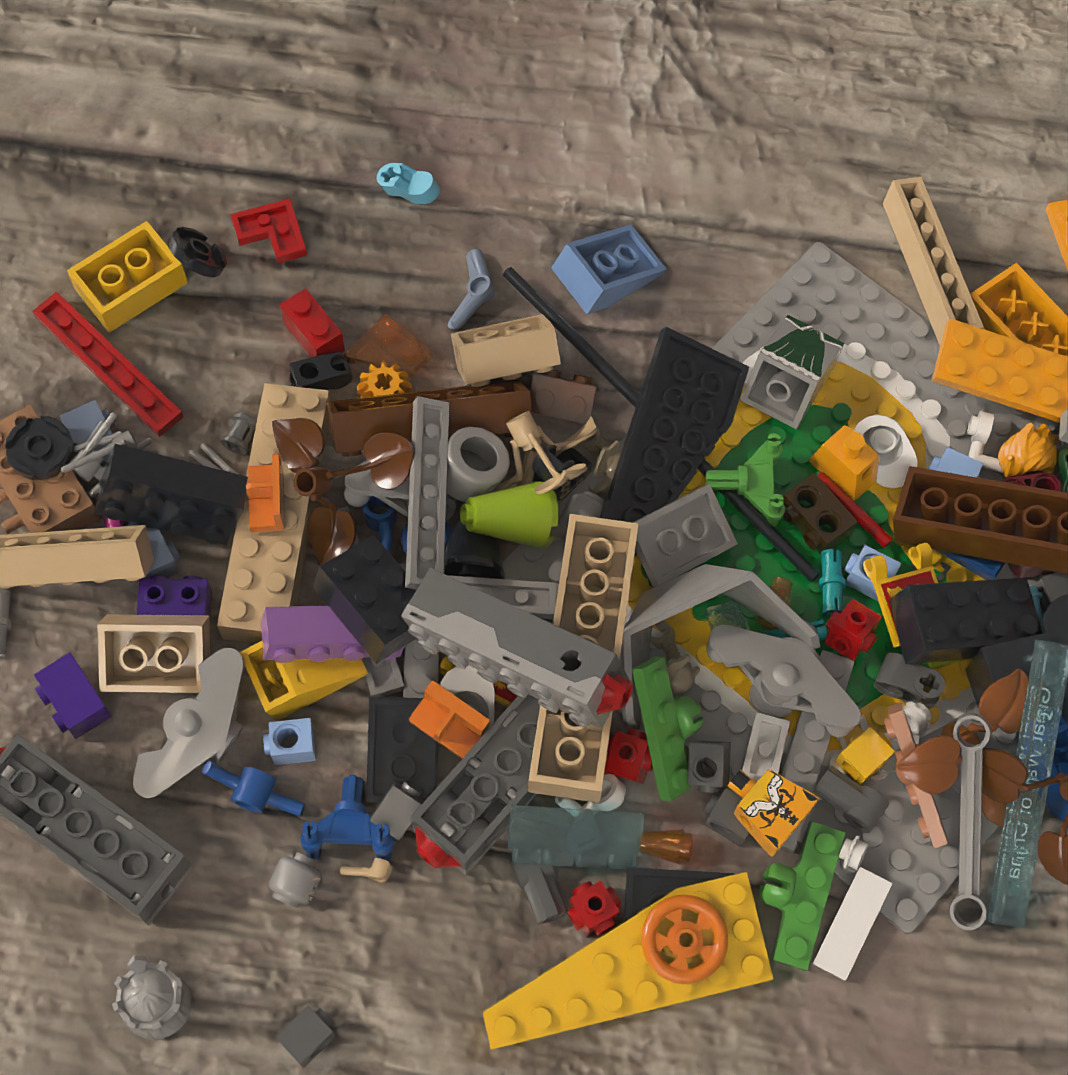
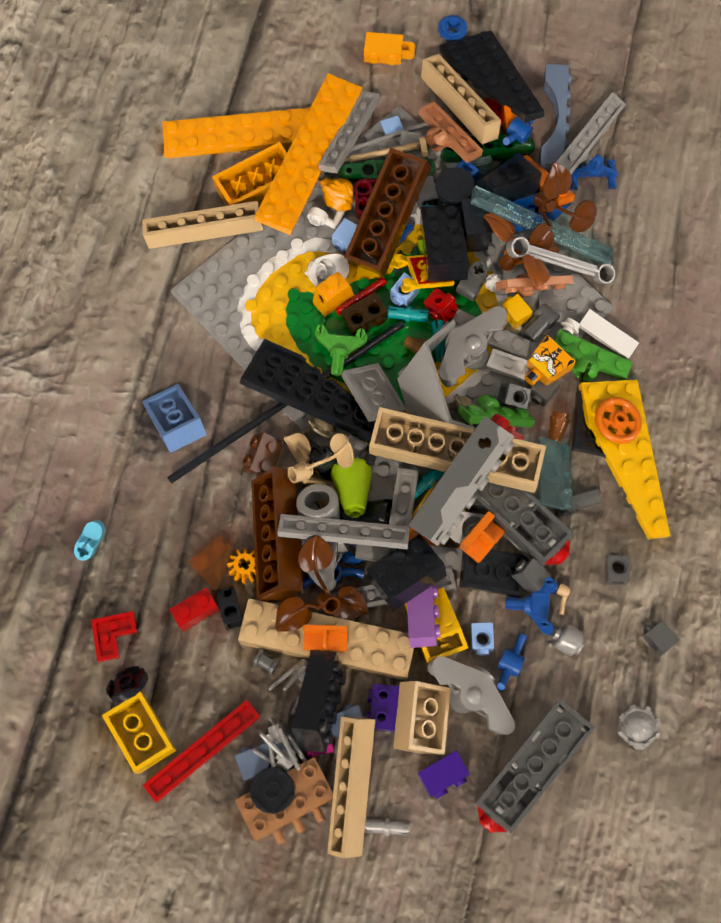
camera: 80 degrees left, 5 degrees up
sand blue piece [448,248,495,329] -> none
tan brick [451,314,561,387] -> none
red brick [567,881,621,937] -> none
light grey slope [740,315,845,430] -> none
none -> dark grey brick [605,552,630,586]

